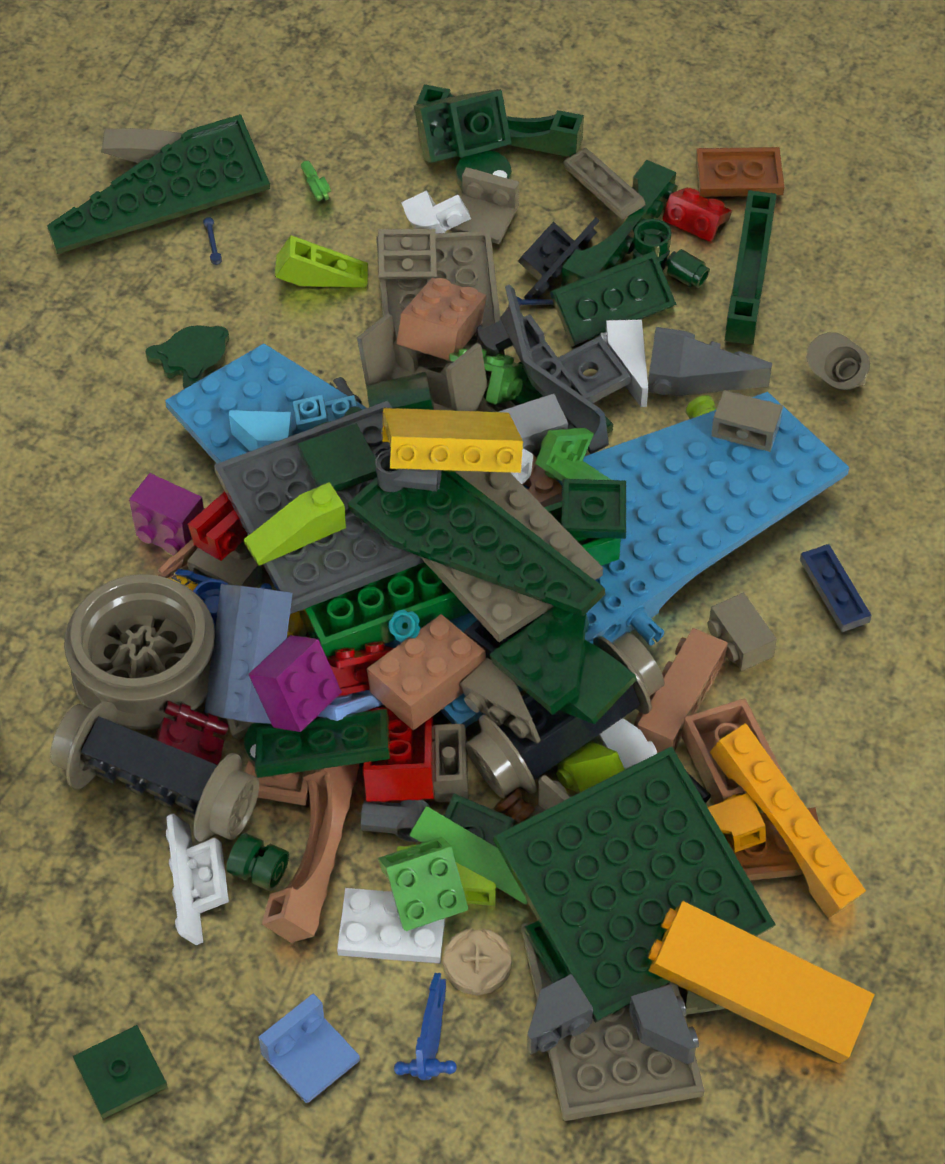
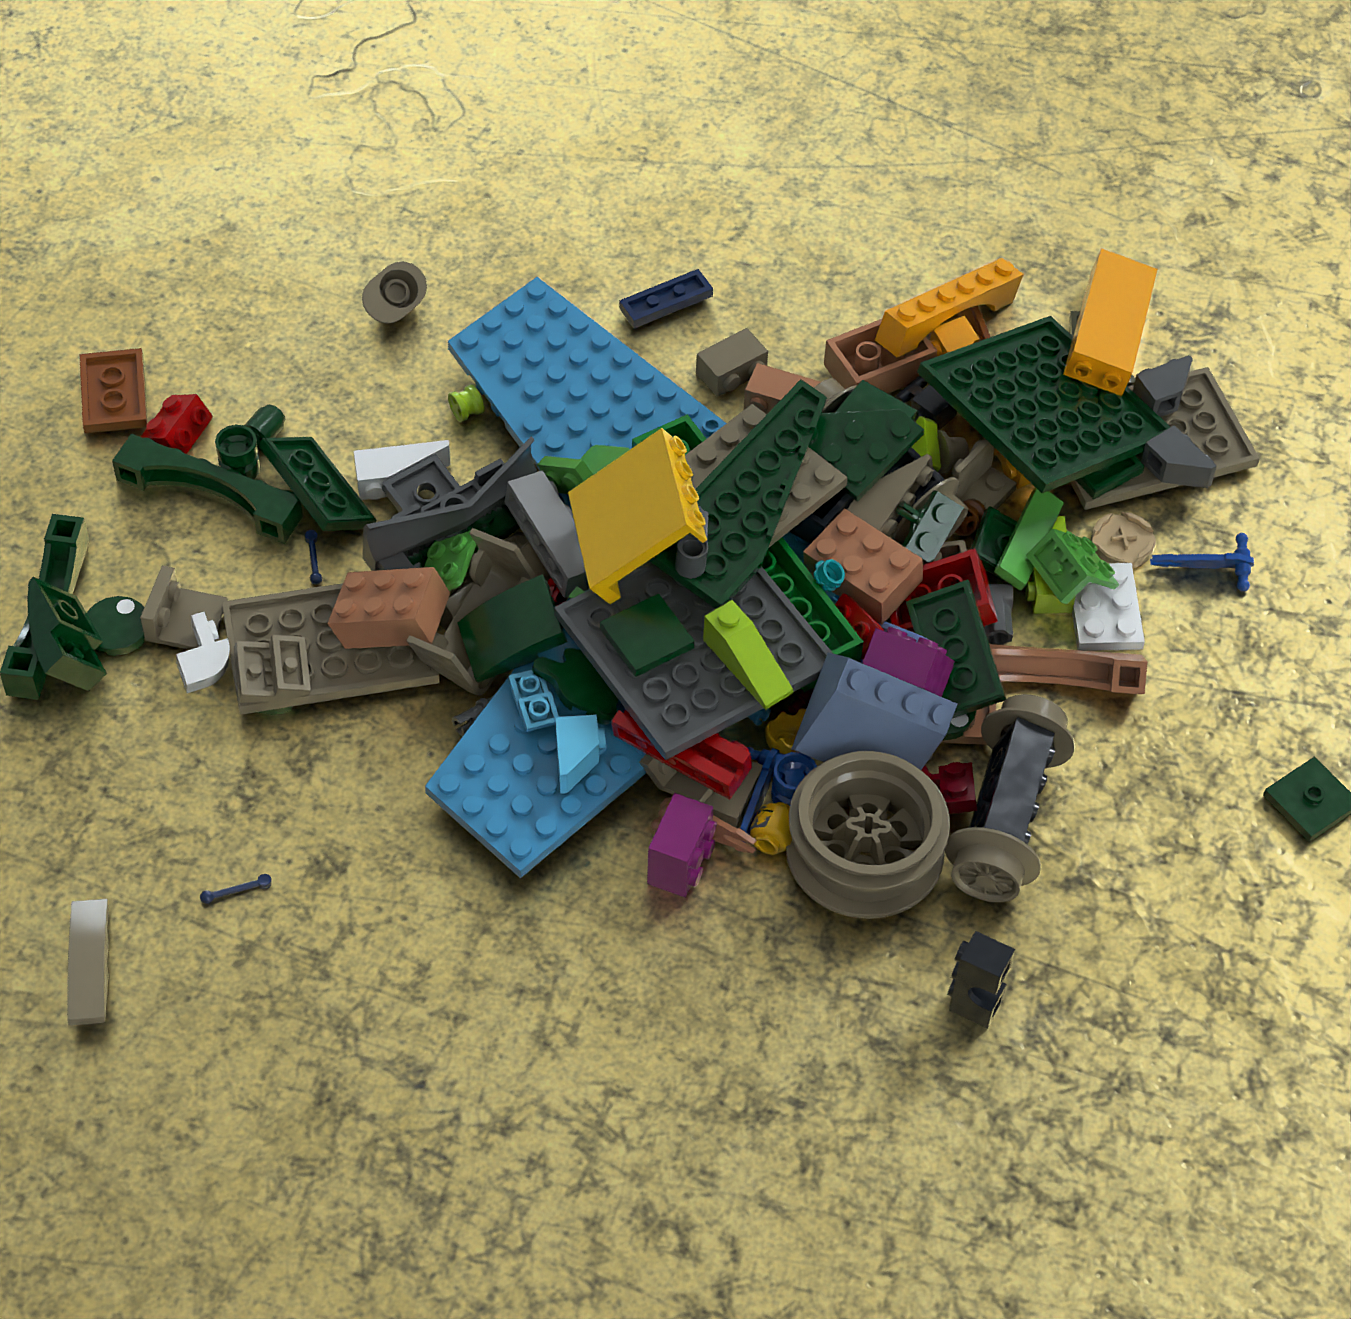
camera: 100 degrees left, 0 degrees up
dark green wing [47,114,270,254] -> none
dark green tile [145,325,229,389] -> none
white bracket [166,814,229,945] -> none
dark green wheel [226,833,289,891] -> none
medium blue bracket [258,993,360,1103] -> none
lime slope [275,235,368,288] -> none
bright green plate [301,161,331,202] -> none
black bracket [518,217,600,299] -> none
dark green plate [561,479,626,539] -> none
dark tan tile [563,148,646,220] -> none
dark grey wedge [648,327,772,396] -> none
dark tan brick [711,390,783,452] -> none
dark green arch [724,190,777,345] -> none
none -> plate [896,490,964,563]

